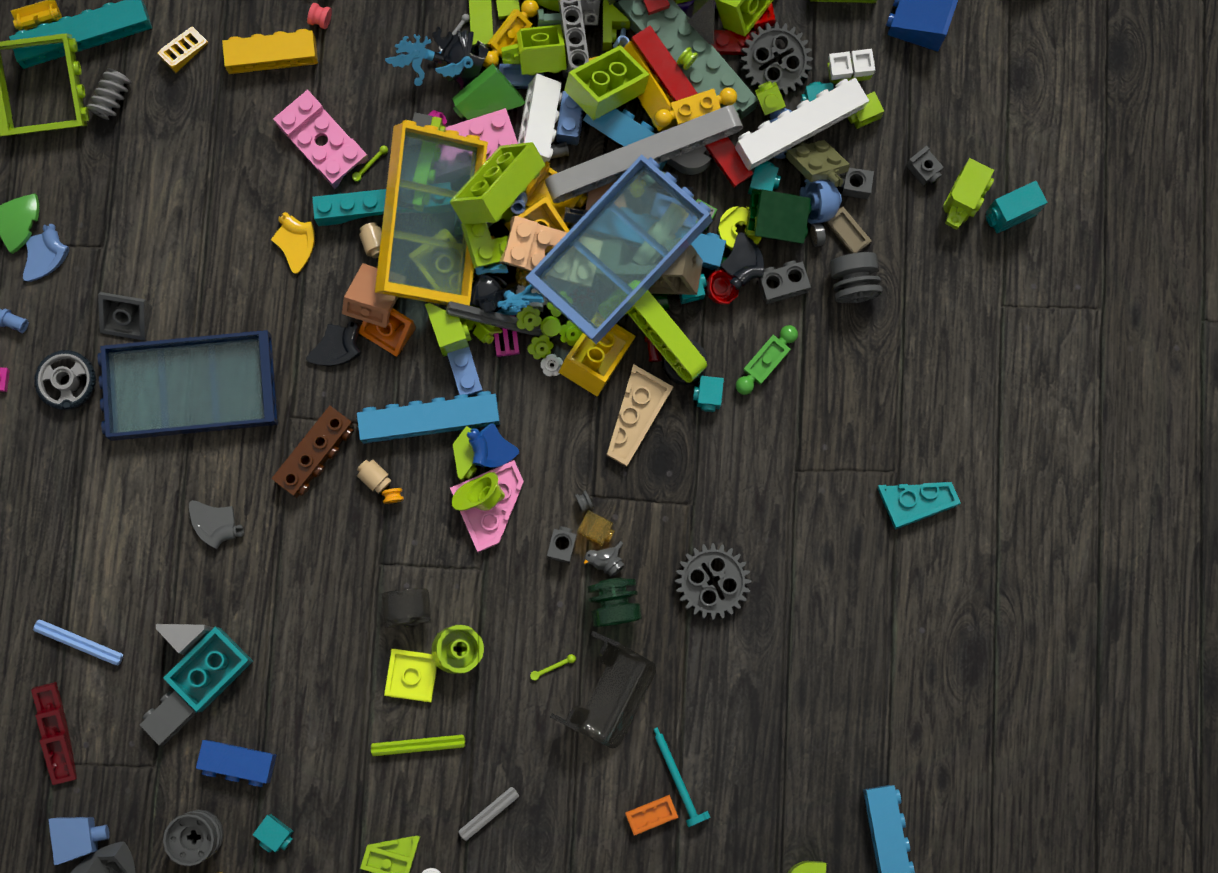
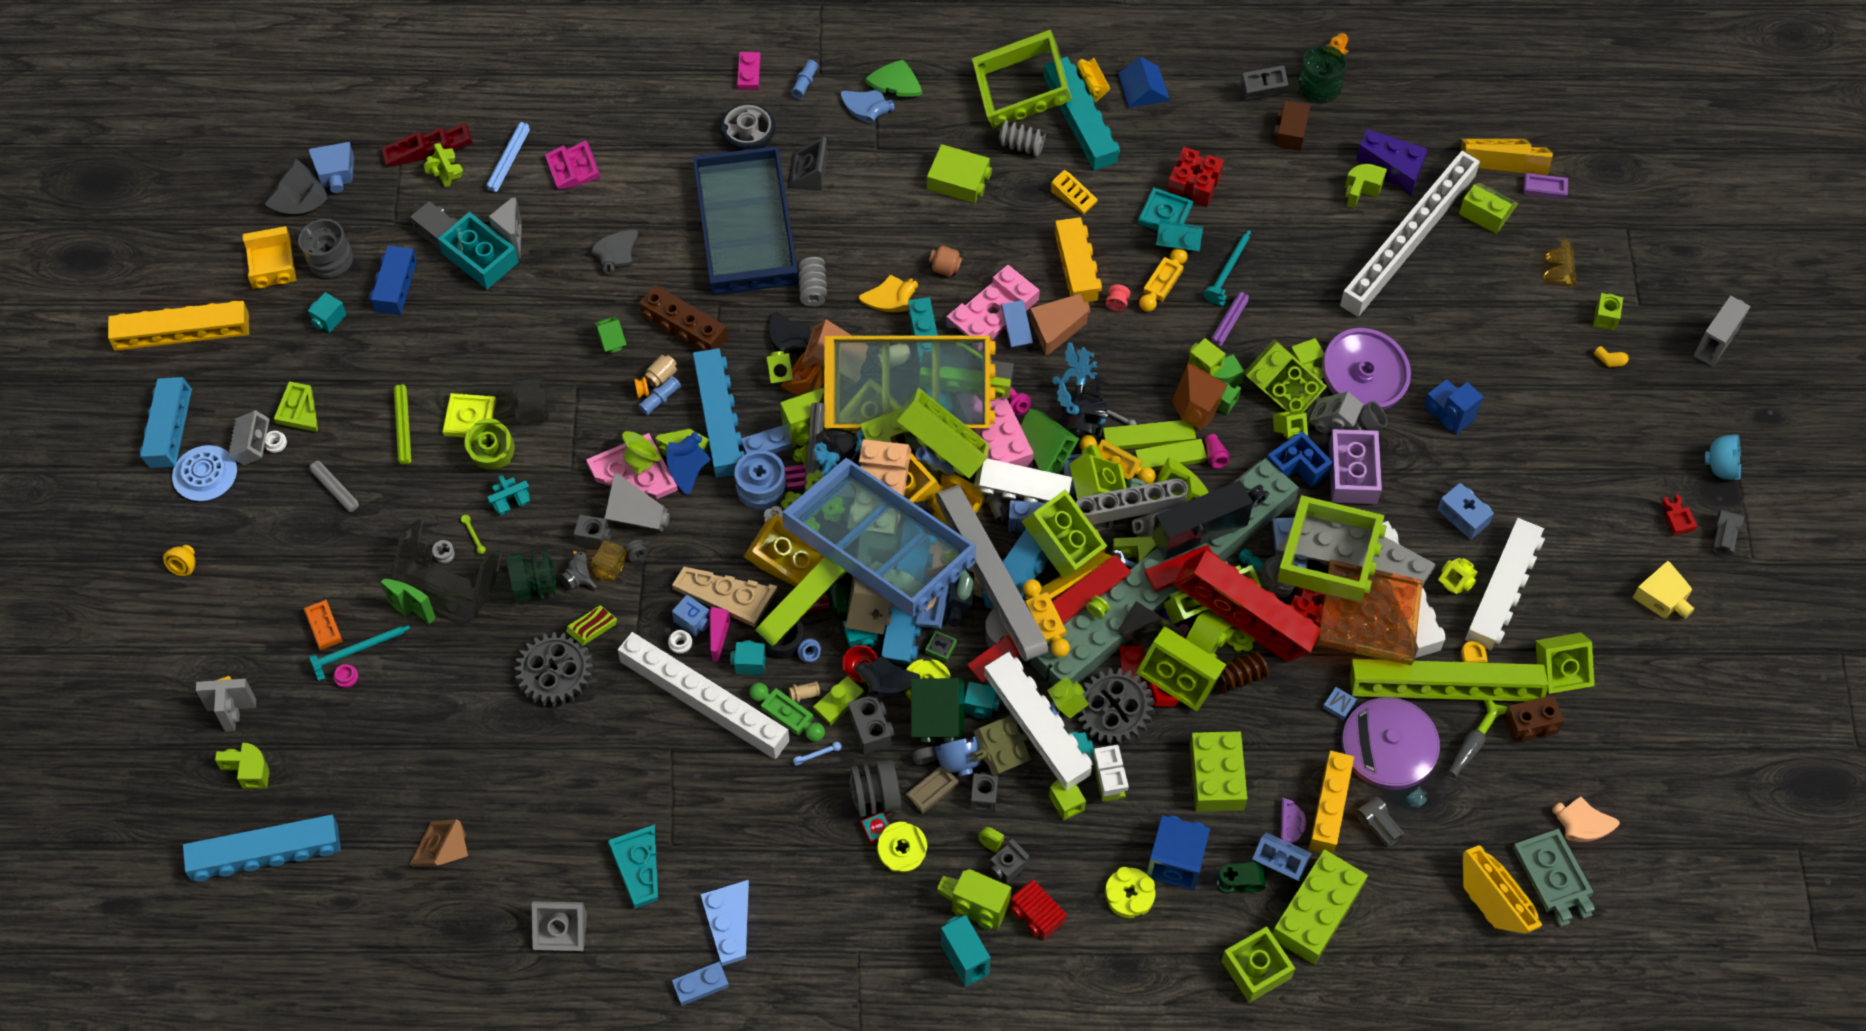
camera: 90 degrees right, 20 degrees down
none -> dark pink plate [334,664,358,688]
none -> bright green slope [381,579,436,624]
none -> medium nougat slope [409,819,468,867]
none -> lime hips [424,143,463,187]
none -> light grey bush [432,540,455,564]
none -> teal hips [487,475,530,516]
none -> light grey slope [532,901,587,951]
none -> dark pink slope [545,140,601,189]
none -> lime tile [566,605,617,645]
none -> bright green brick [594,316,627,353]
none -> light grey slope [605,473,669,532]
none -> white brick [618,632,789,760]
none -> medium blue pin [638,376,681,416]
none -> white plate [668,630,692,653]
none -> medium blue brick [672,595,710,637]
none -> medium blue plate [672,961,729,1006]
none -> light blue wing [700,880,749,966]
none -> dark pink slope [710,607,730,662]
none -> medium blue wheel [735,450,786,510]
none -> lime bracket [766,351,793,383]
none -> tan pin [788,681,820,703]
none -> light blue hinge [793,742,841,765]
none -> medium blue plate [797,638,821,662]
none -> light grey piece [798,257,827,306]
none -> lime tile [813,676,865,726]
none -> tile [861,812,889,845]
none -> neon yellow plate [877,822,927,873]
none -> lime brick [927,144,992,204]
none -> nougat head [929,245,962,277]
none -> lime tile [978,827,1004,853]
none -> medium blue tile [1001,300,1033,348]
none -> red brick [1010,879,1067,940]
none -> nougat slope [1030,294,1090,355]
none -> neon yellow plate [1105,867,1155,918]

